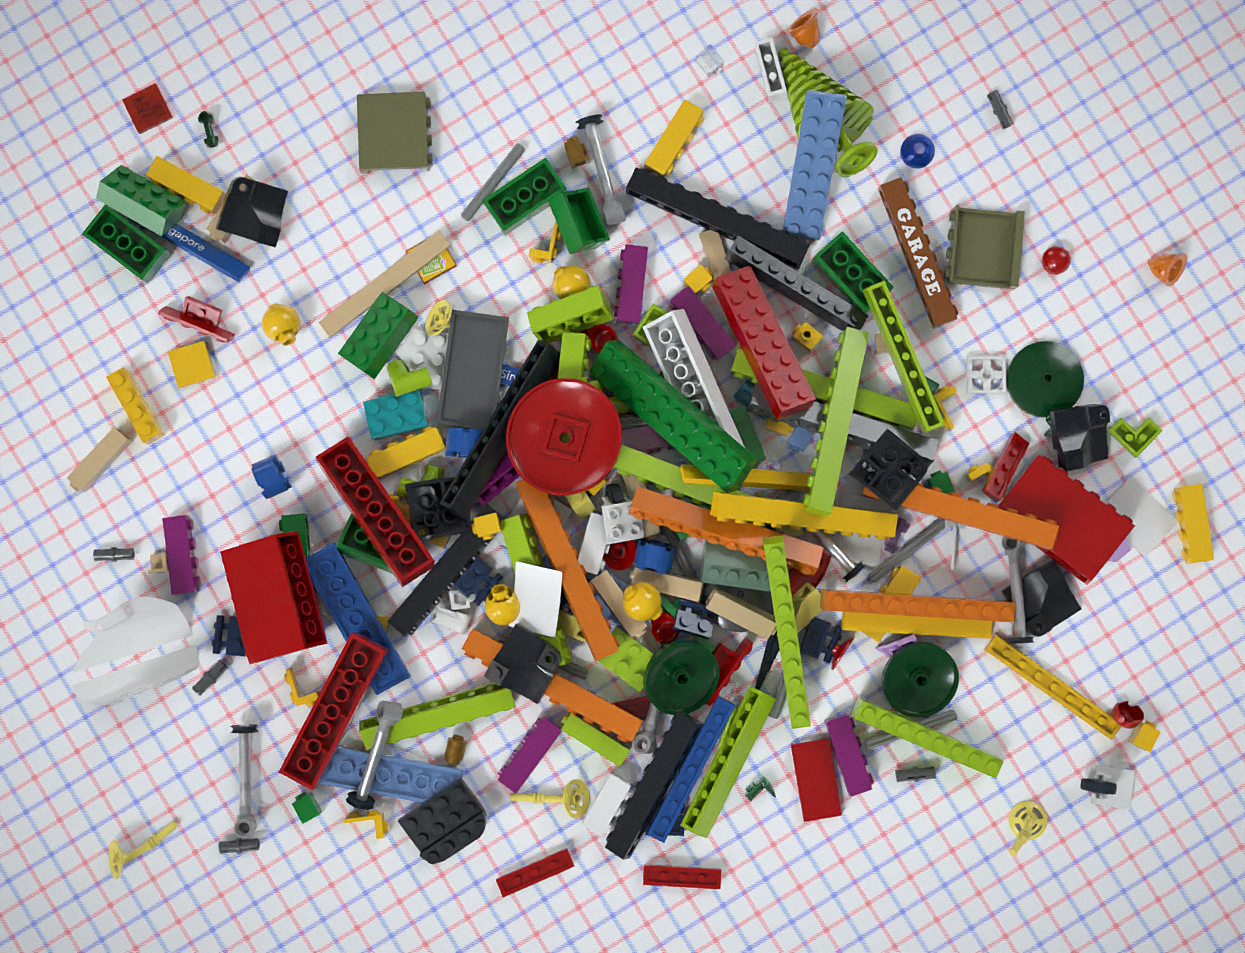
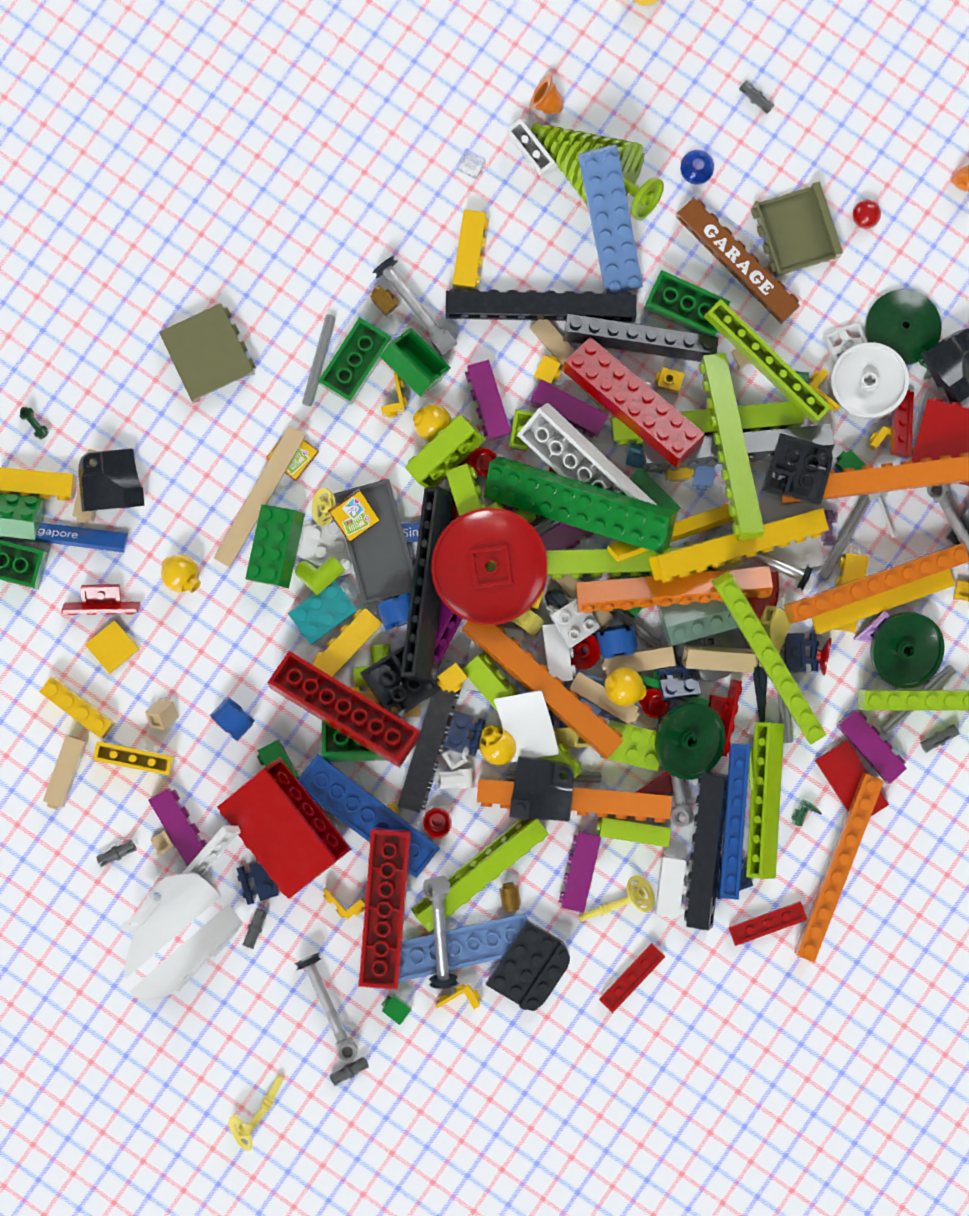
camera: 30 degrees left, 0 degrees up
none -> yellow brick [93,741,176,776]
none -> tan panel [145,699,179,730]
none -> white tile [182,826,241,877]
none -> tile [327,488,381,543]
none -> red hair [423,808,452,839]
none -> orange brick [794,773,884,963]
none -> white dish [831,342,909,419]

